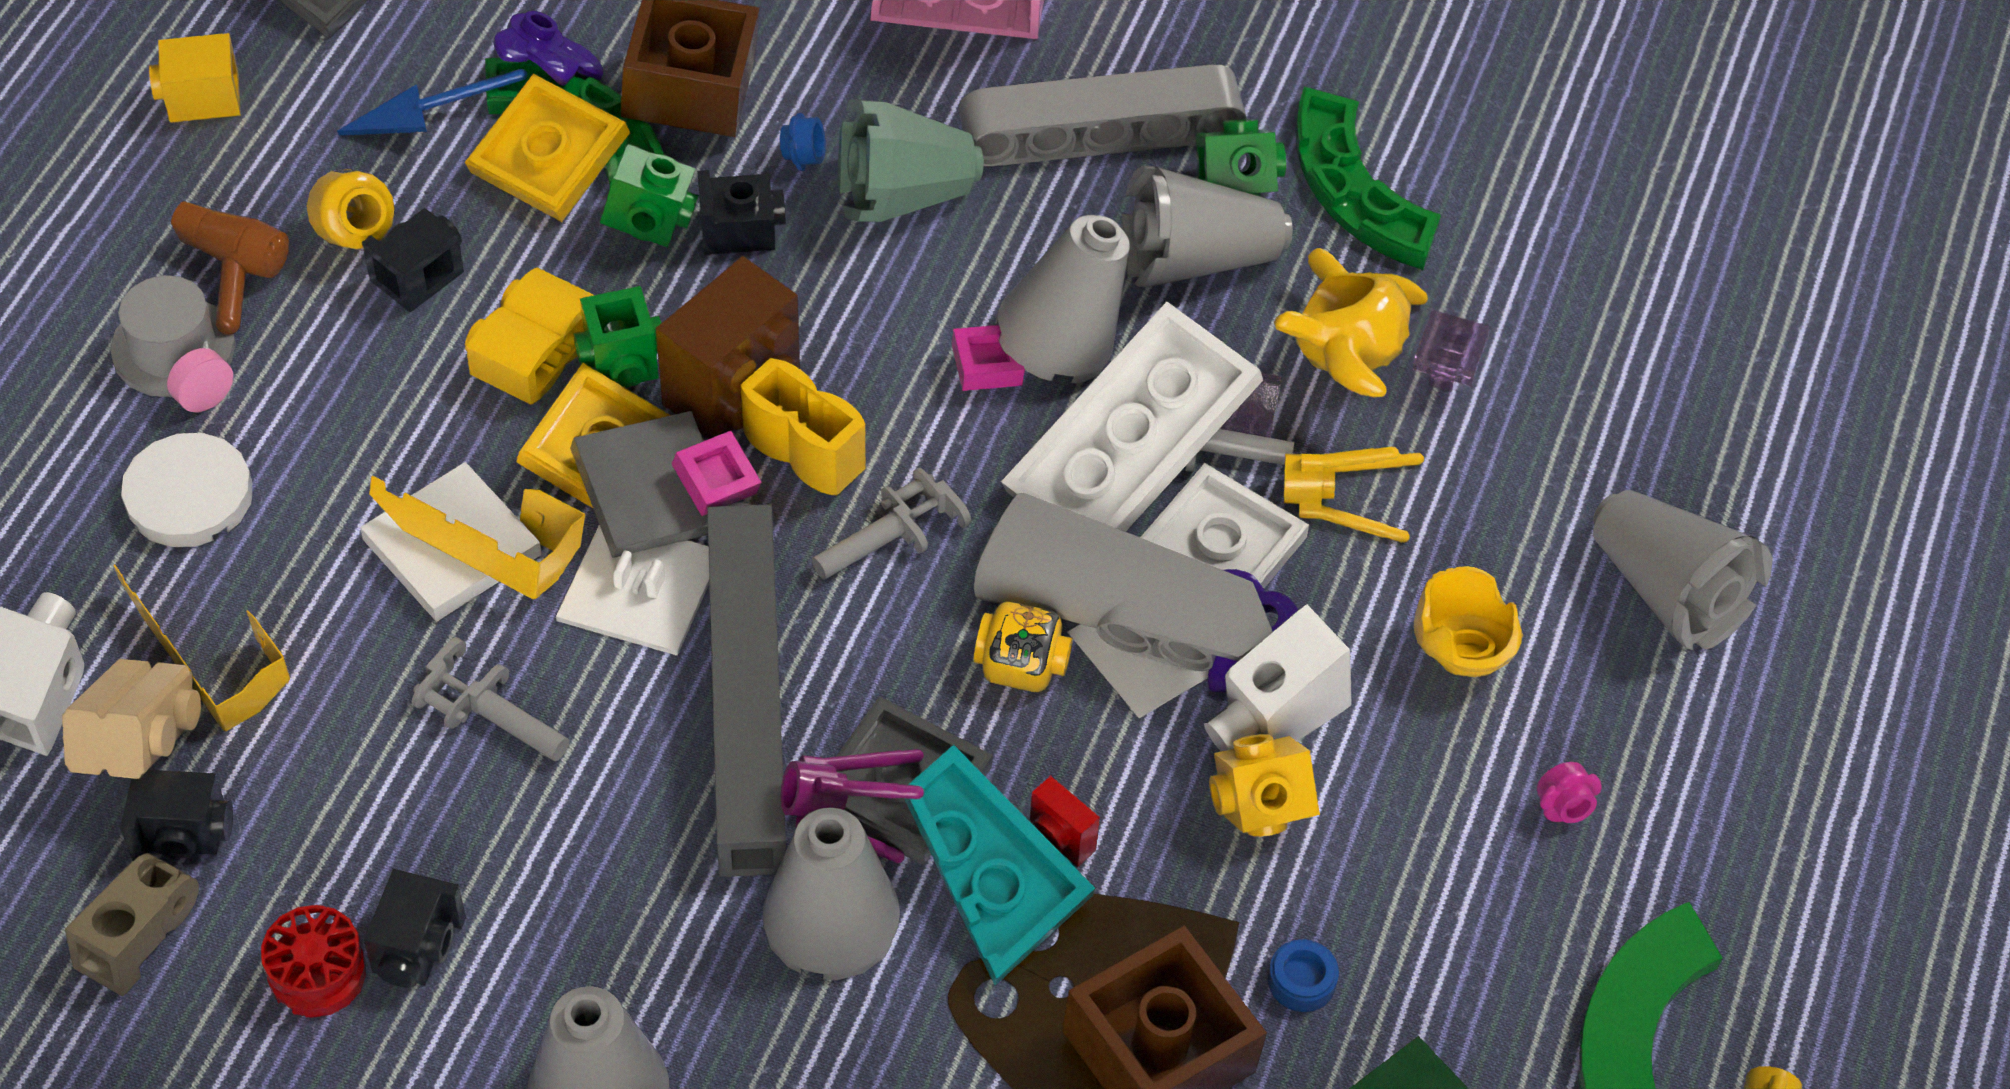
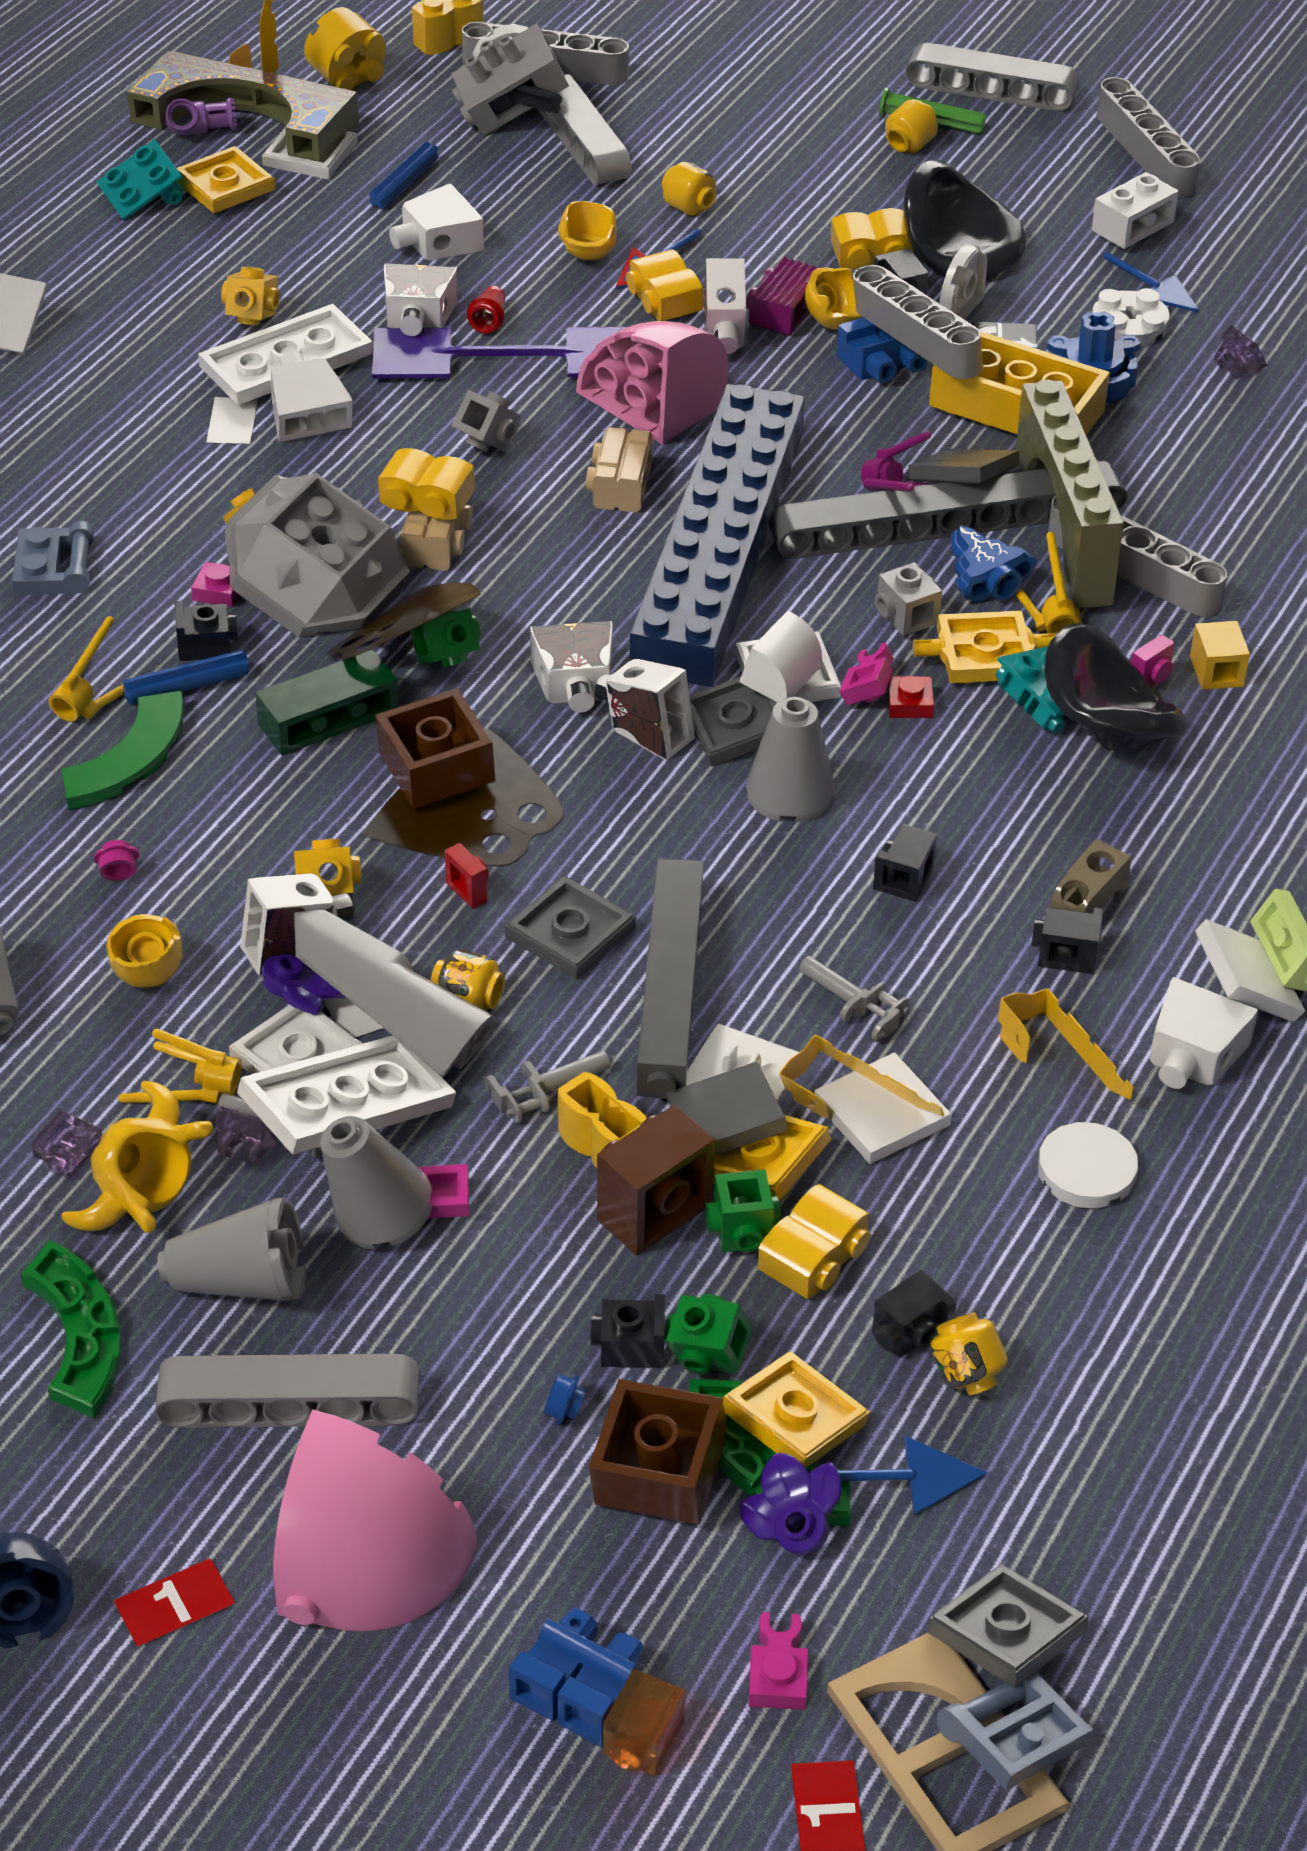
camera: 170 degrees left, 10 degrees down
tan brick [62,659,201,779] -> none
light grey piece [110,275,236,397] -> none
yellow brick [149,33,241,123] -> none
bright pink tile [167,348,233,412] -> none
dark orange piece [171,201,289,335] -> none
red wheel [261,905,366,1018] -> none
dark pink plate [672,431,762,516] -> none
light grey cone [763,808,900,980] -> none
magenta plant [780,749,924,863] -> none
sand green cone [837,99,984,222] -> none
teal wing [904,745,1095,986] -> none
green brick [1196,119,1286,197] -> none
blue tile [1268,939,1339,1012] -> none

